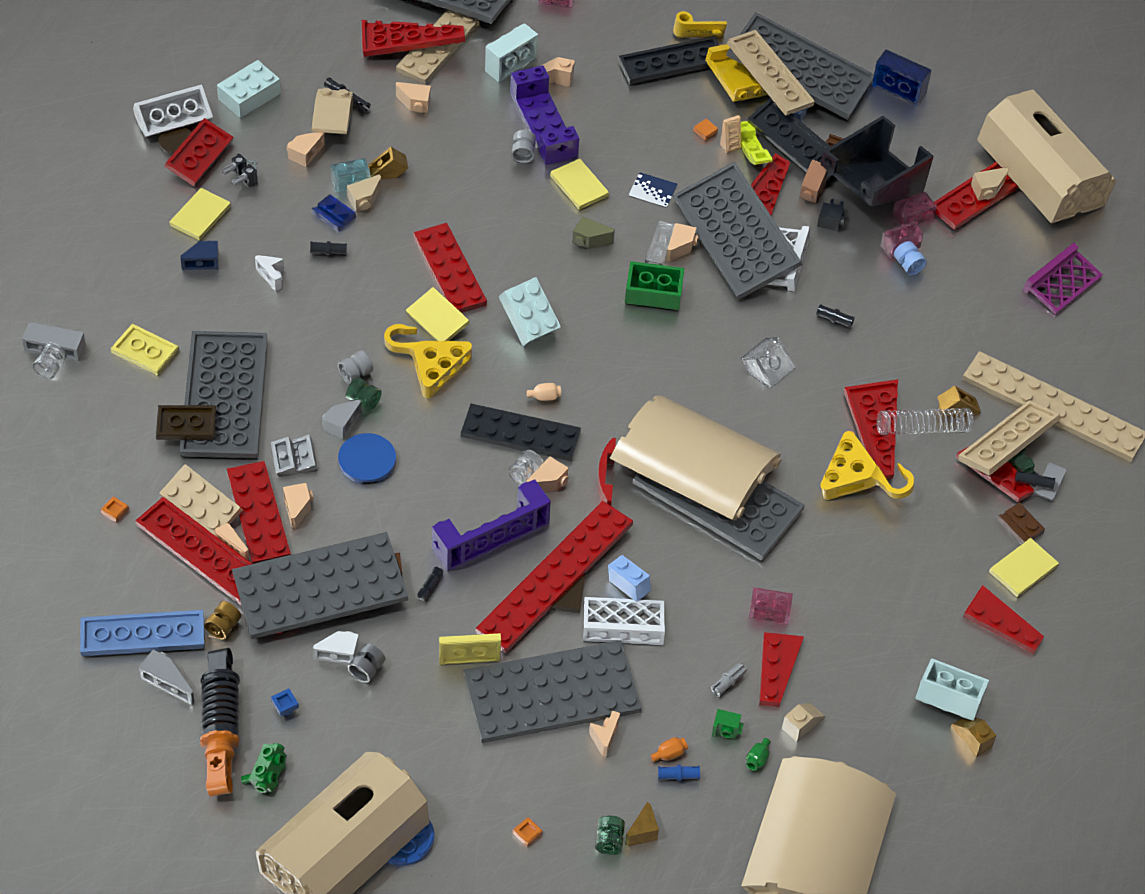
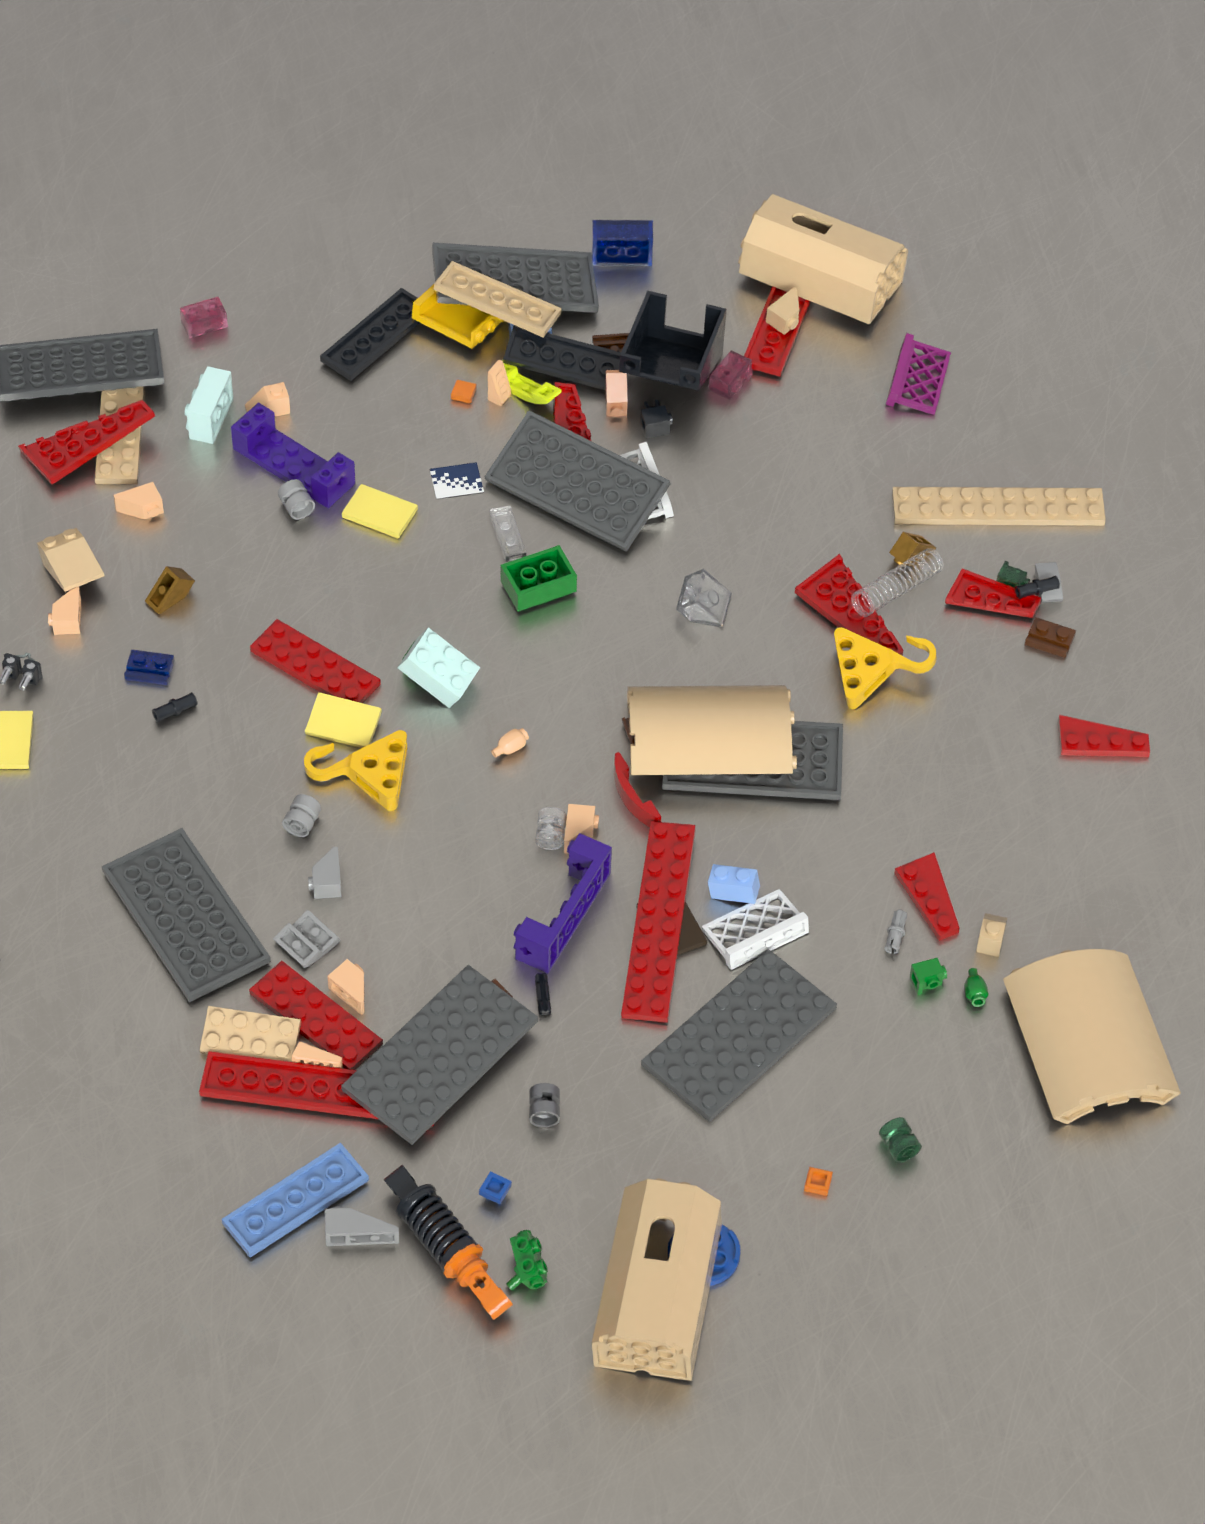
camera: 30 degrees left, 0 degrees up
orange tile [101,496,129,522] -> none
light yellow tile [111,324,179,376] -> none
dark brown tile [156,405,216,440] -> none
dark blue slope [180,241,219,270] -> none
pearl gold wheel [204,601,242,639] -> none
white slope [255,255,284,292] -> none
white slope [313,631,359,665] -> none
black pin [324,77,371,113] -> none
clear light blue brick [331,158,370,192] -> none
blue tile [338,433,396,484] -> none
clear green wheel [346,377,382,411] -> none
tan slope [347,174,381,212] -> none
light yellow tile [439,633,501,665] -> none
black plate [461,403,581,462] -> none
olive slope [572,216,615,249] -> none
light nougat slope [589,711,620,757] -> none
pearl gold slope [625,802,659,846] -> none
orange plant [650,737,688,762] -> none
blue pin [658,764,700,781] -> none
light nougat slope [666,223,699,262] -> none
yellow door [673,11,727,38] -> none
clear pink brick [749,587,793,624] -> none
black pin [816,304,855,328] -> none
clear pink brick [881,221,924,259] -> none
light blue wheel [894,241,927,275] -> none
light aqua brick [915,658,989,721] -> none
pearl gold slope [952,717,997,757] -> none
tan plate [959,400,1060,475] -> none
light yellow tile [989,538,1059,598] -> none

